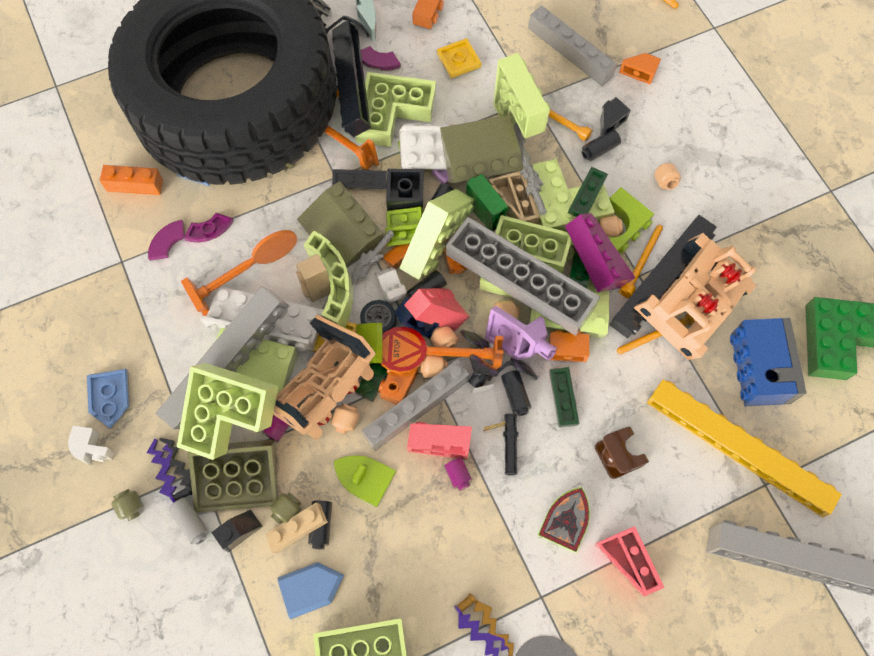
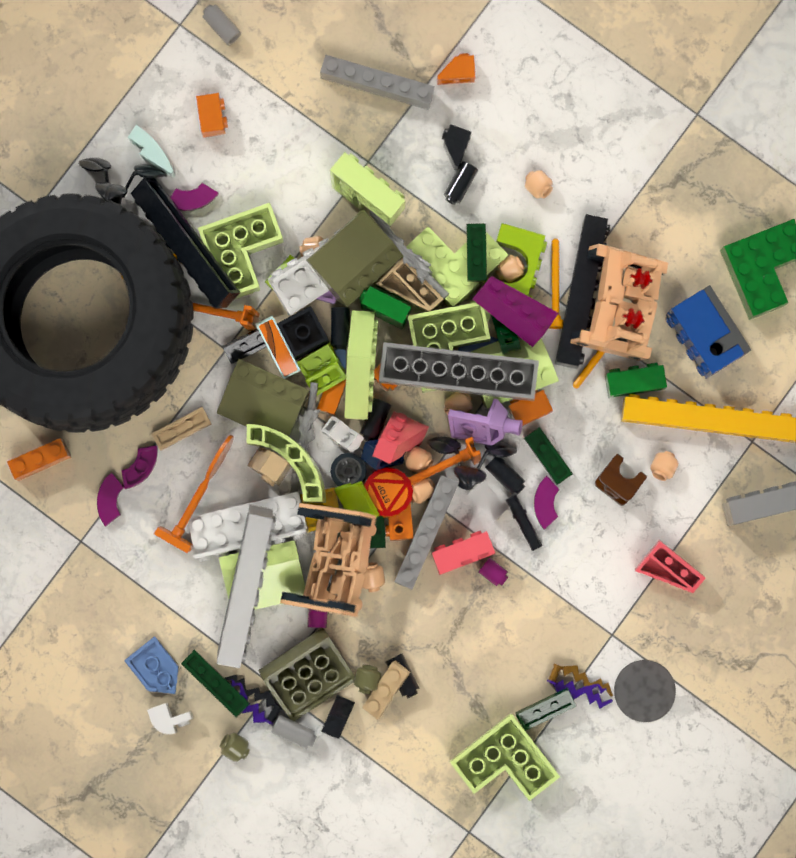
camera: 30 degrees left, 15 degrees up
yellowish green brick [177,363,279,460] -> none
medium blue tile [277,562,344,620] -> none
lime shield [334,455,396,507] -> none
yellow plate [437,38,482,79] -> none
shield [538,487,590,553] -> none
light orange piece [548,109,593,142] -> none
none -> tan plate [152,407,212,451]
none -> dark green plate [181,650,251,718]
none -> slope [255,316,300,379]
none -> plate [515,687,577,731]
none -> magenta tile [534,476,560,530]
none -> green brick [605,363,667,398]
none -> light nougat head [650,451,678,481]

